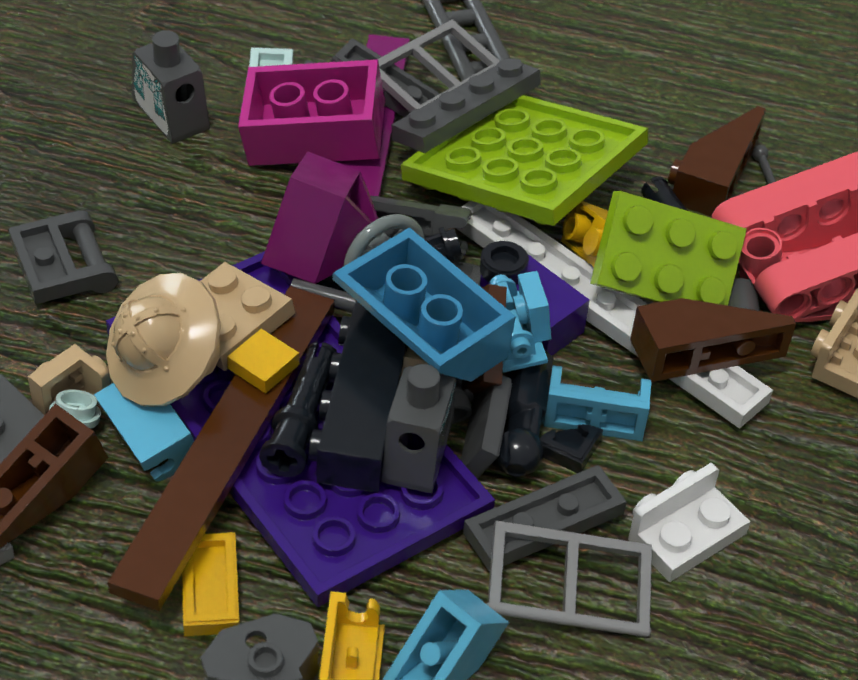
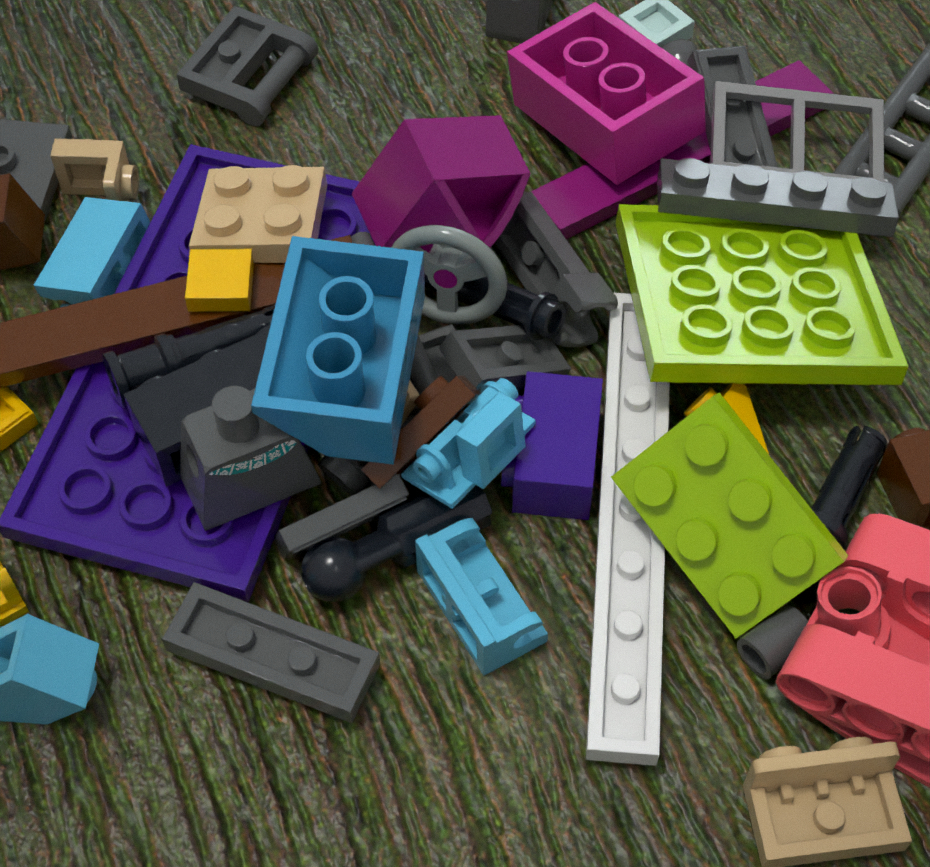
camera: 55 degrees right, 10 degrees up
light aqua plate [49,389,101,429] -> none
tan helmet [106,273,221,407] -> none
black tile [480,241,529,284] -> none
light grey window [487,521,652,637] -> none
black tile [540,424,603,473] -> none
white bracket [628,463,750,583] -> none
reddish brown slope [630,298,796,382] -> none

